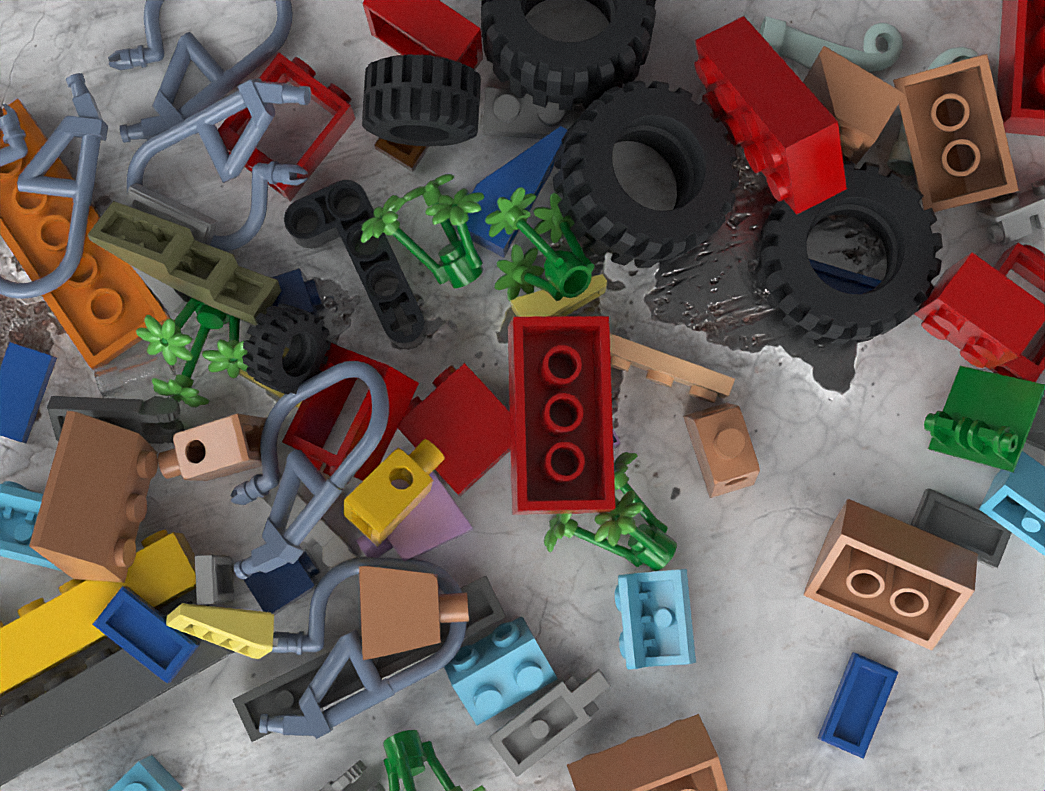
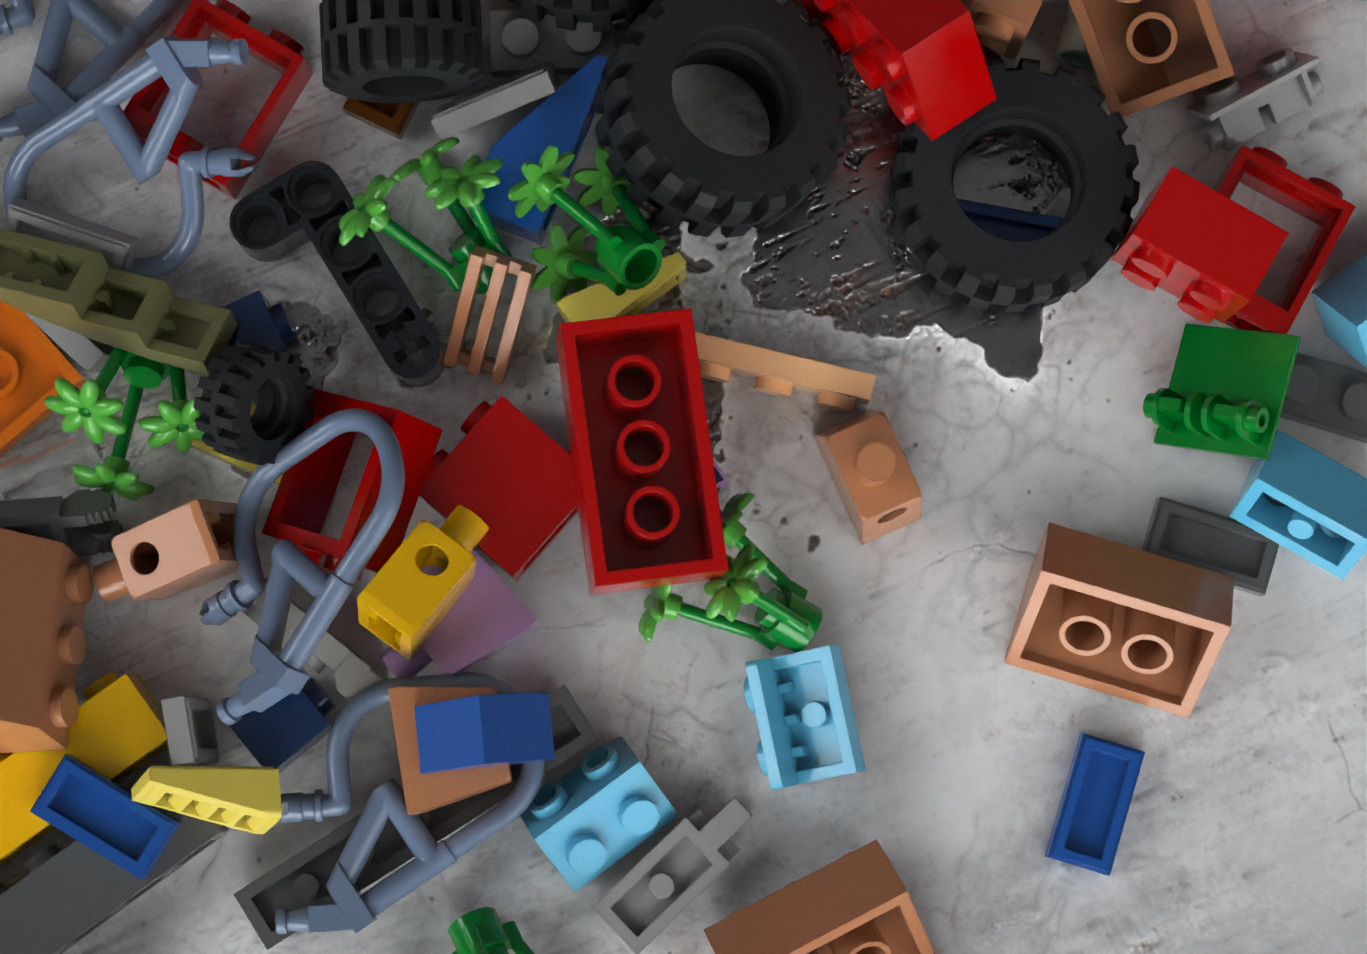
camera: 10 degrees left, 0 degrees up
none -> blue slope [414,692,555,774]
none -> light grey tile [430,60,561,141]
none -> nougat tile [443,245,537,384]

